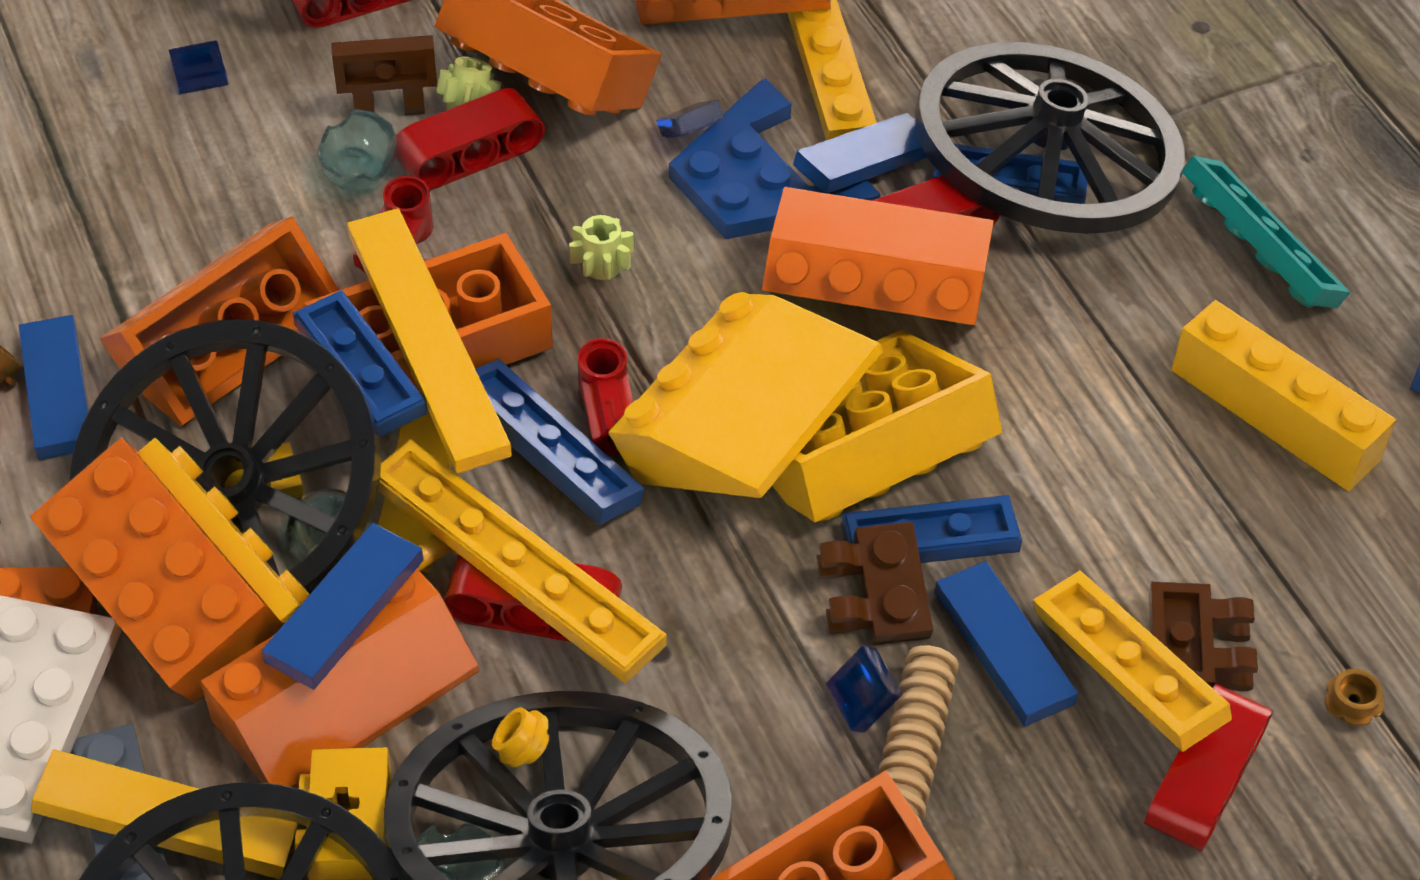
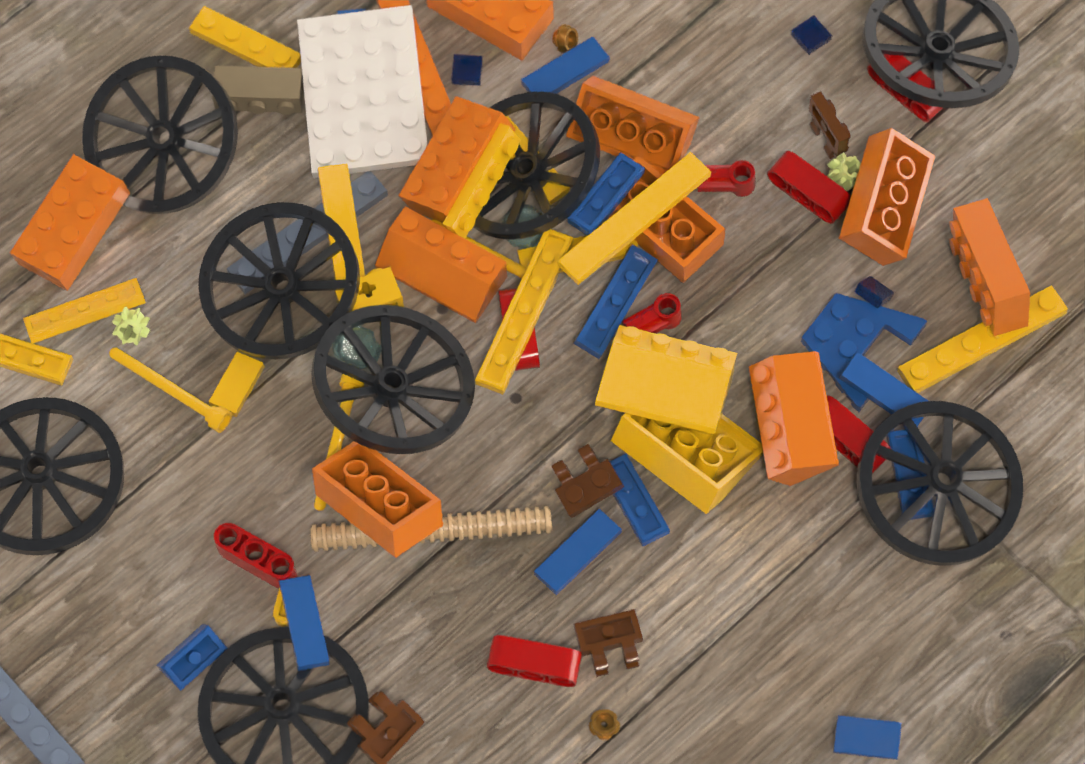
camera: 75 degrees right, 15 degrees up
blue tile [261,523,424,690] -> none
clear light blue hair [317,109,398,191] -> none
yellow plate [492,707,549,768] -> none
yellowish green gear [569,215,634,280] -> none
clear blue tile [825,646,903,733] -> none
yellow plate [1033,570,1232,752] -> none
yellow brick [1171,300,1397,492] -> none
teal plate [1181,156,1351,308] -> none

